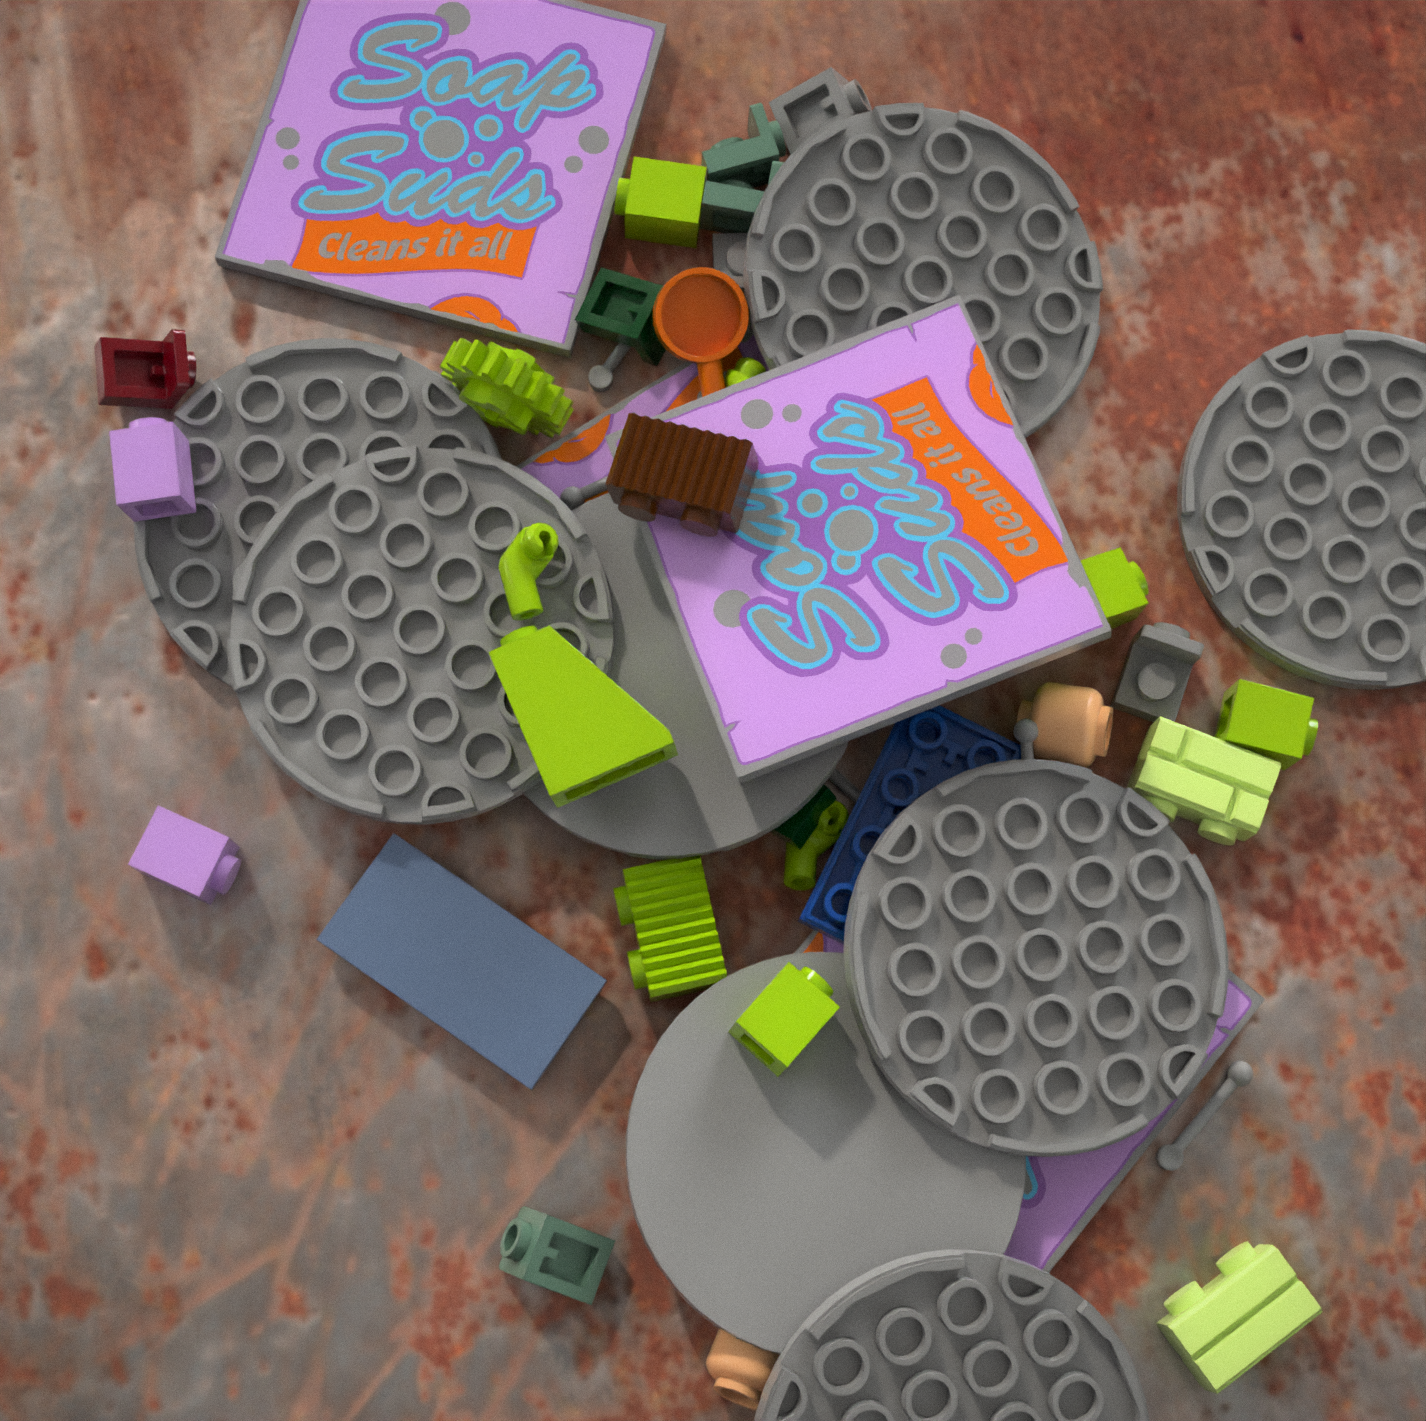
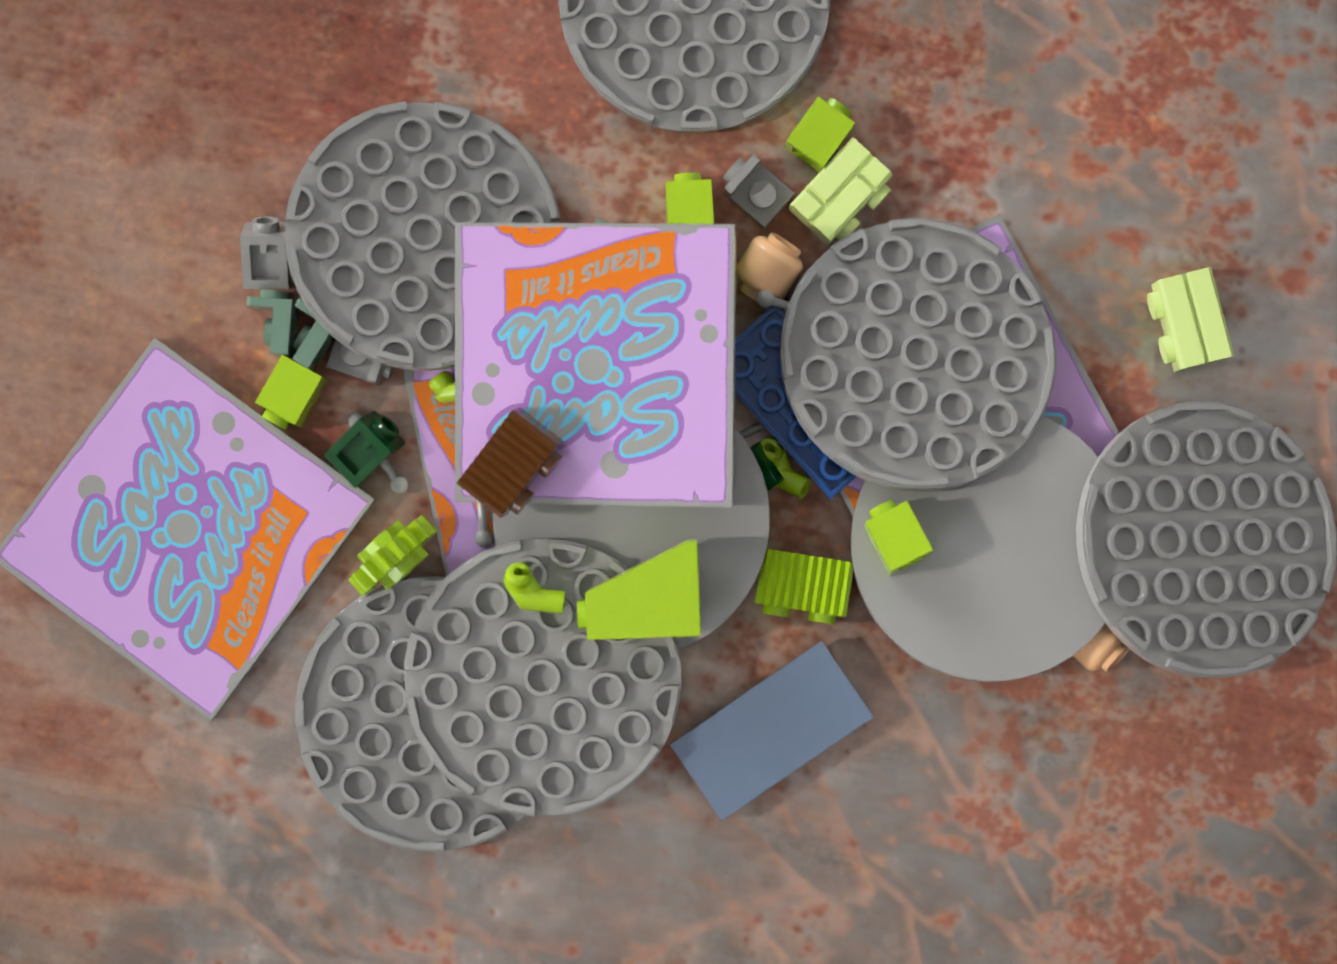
camera: 60 degrees left, 10 degrees up
dark red bracket [94,329,196,409] -> none
lavender brick [109,417,196,522] -> none
lavender brick [128,805,241,905] -> none
sand green bracket [499,1206,615,1305] -> none
orange piece [653,267,749,397] -> none
light grey hinge [1156,1061,1253,1171] -> none

